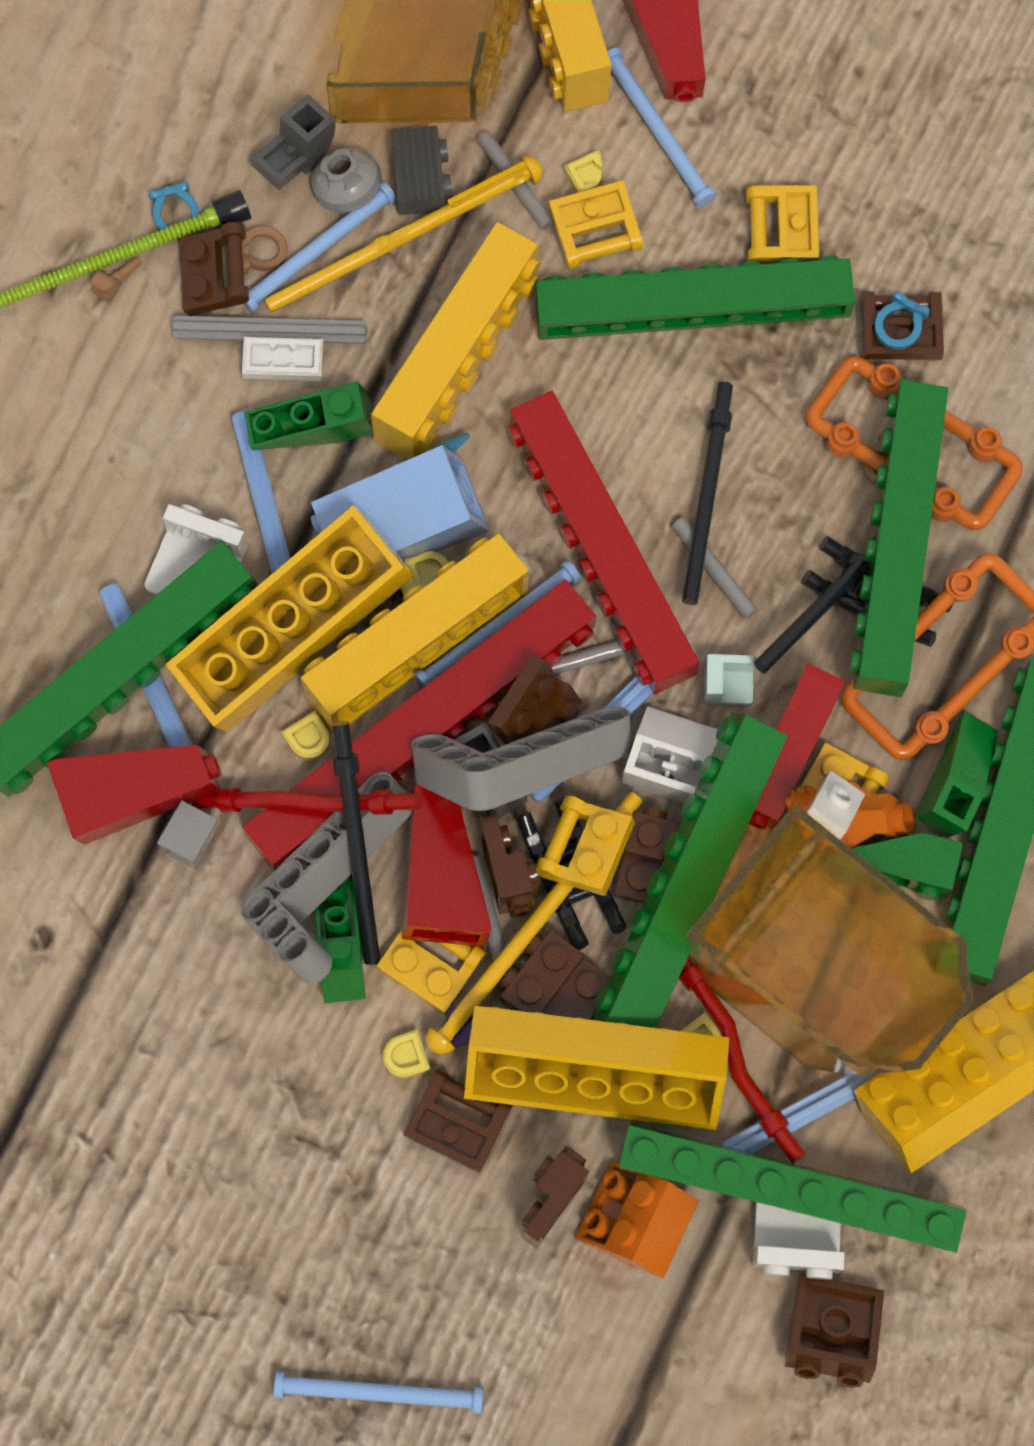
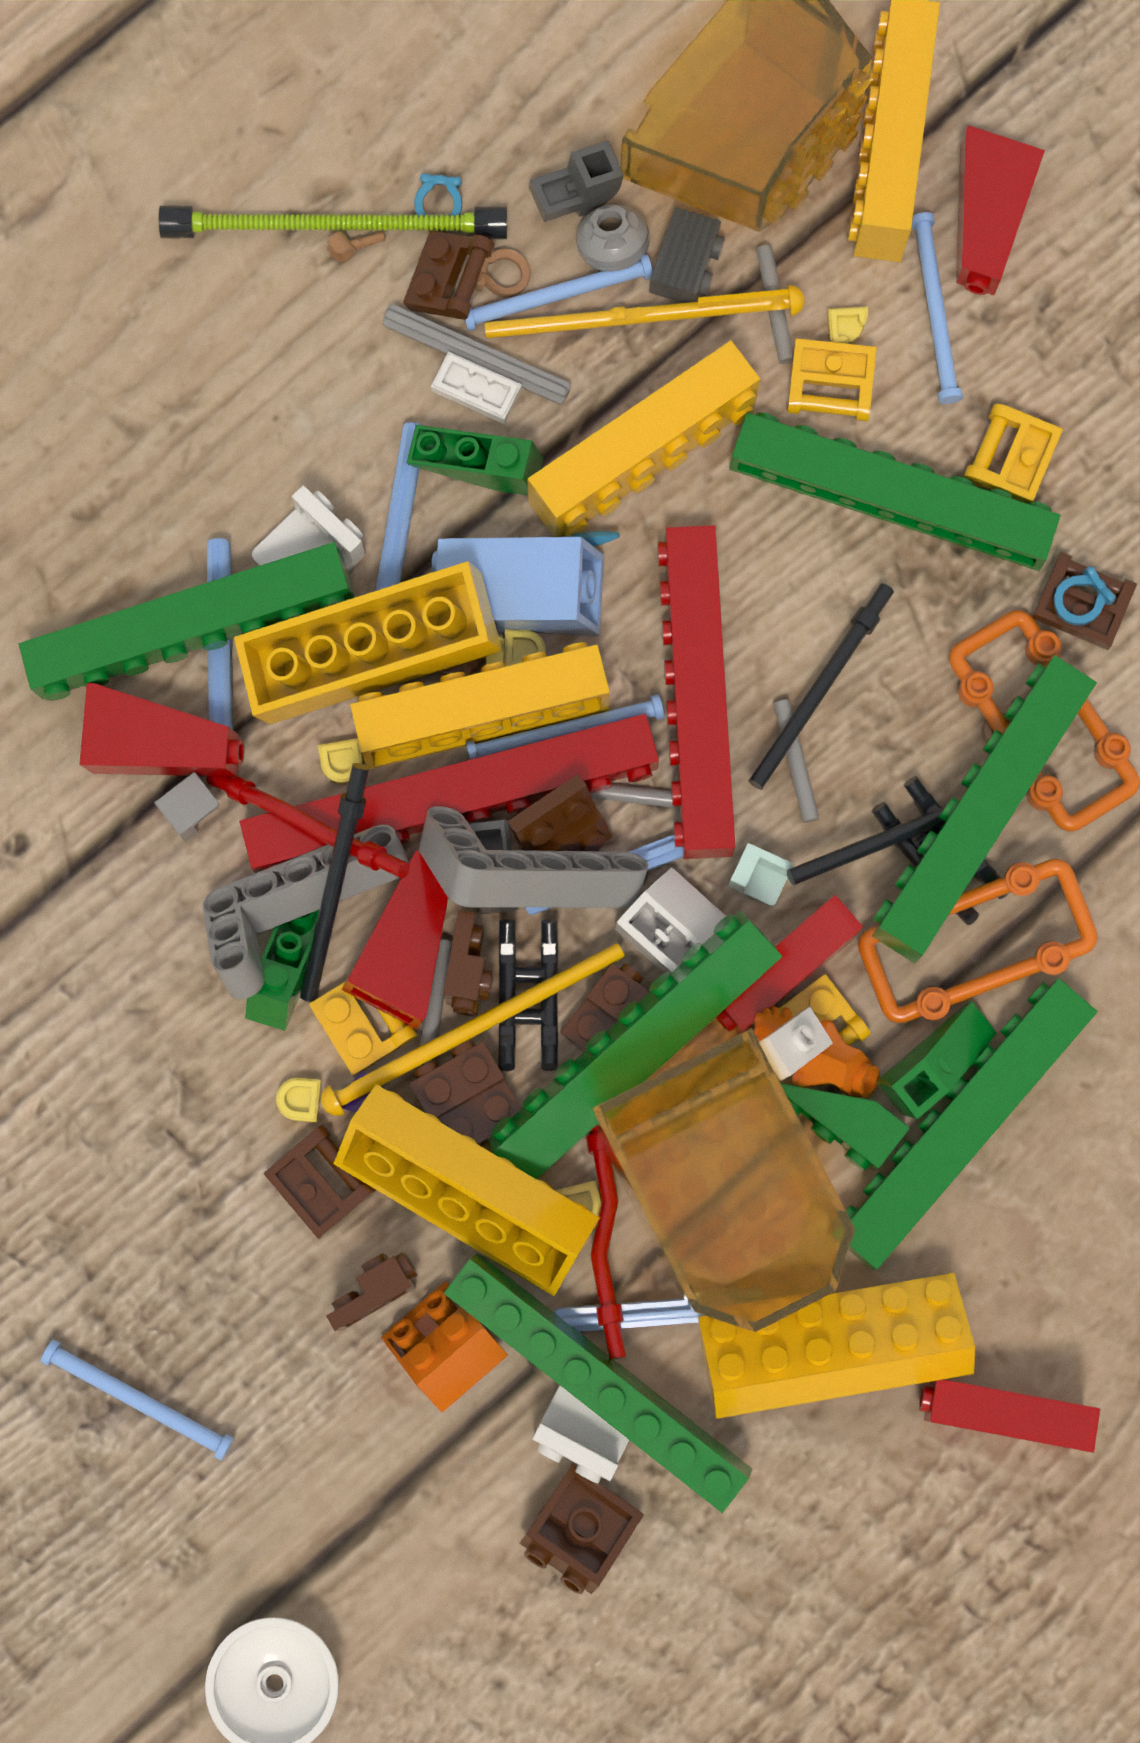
camera: 25 degrees right, 5 degrees up
yellow plate [535,796,635,896] -> none

